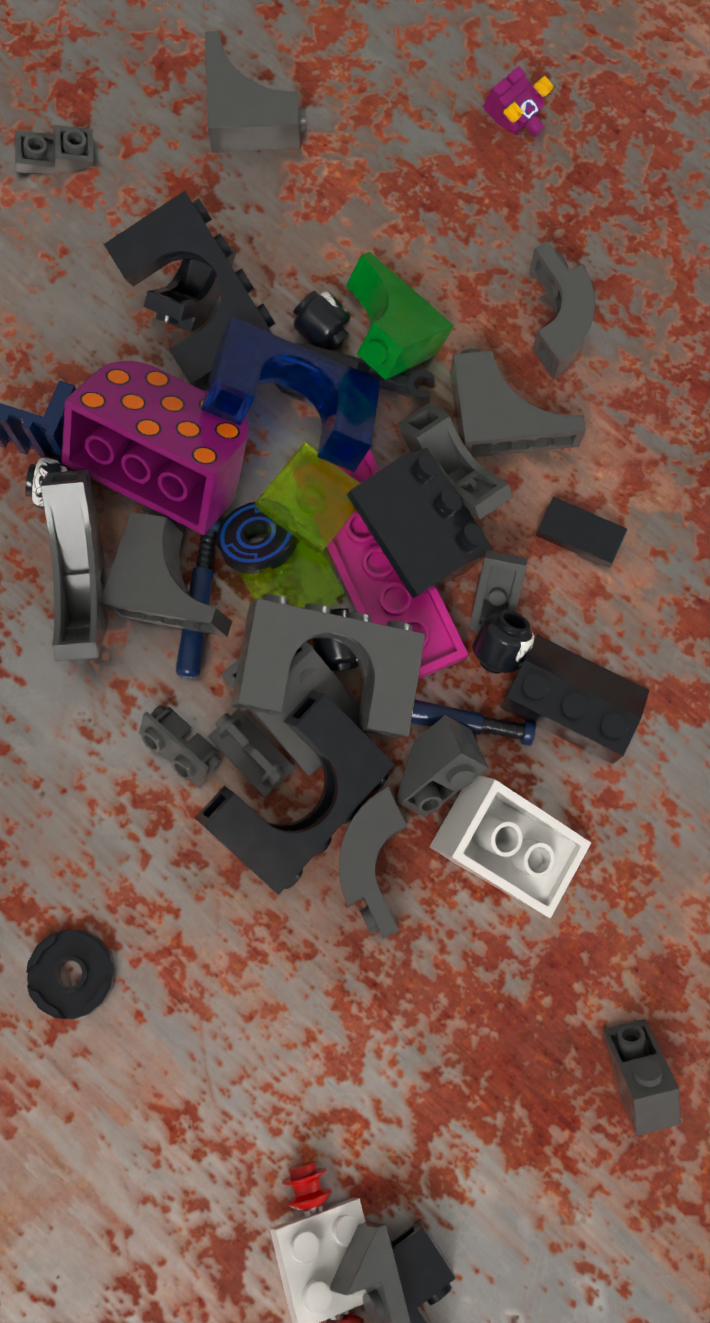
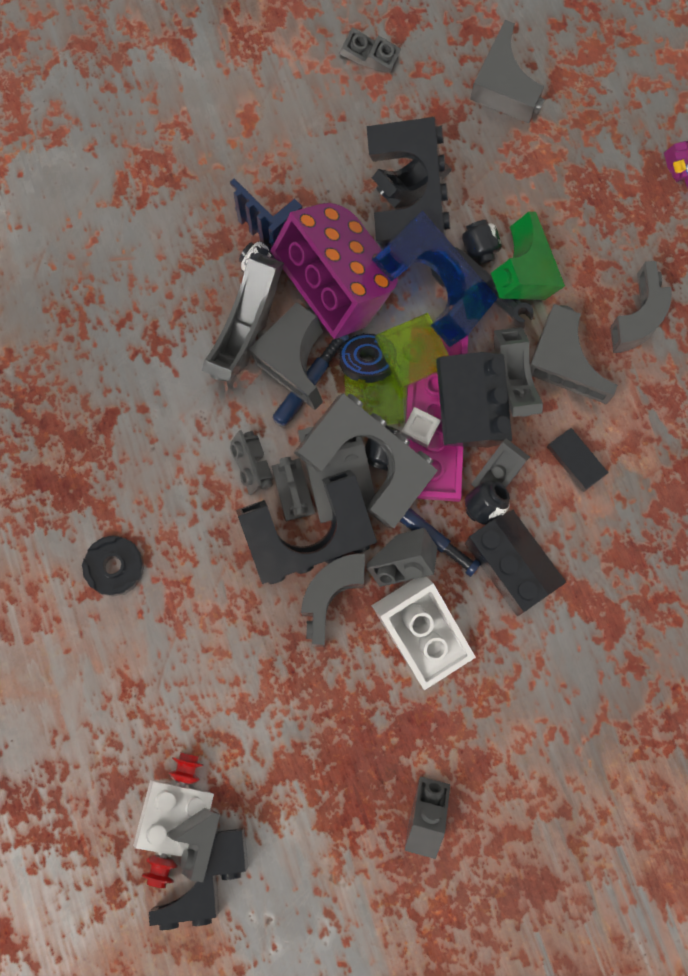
camera: 25 degrees right, 0 degrees up
none -> white tile [401,407,441,448]

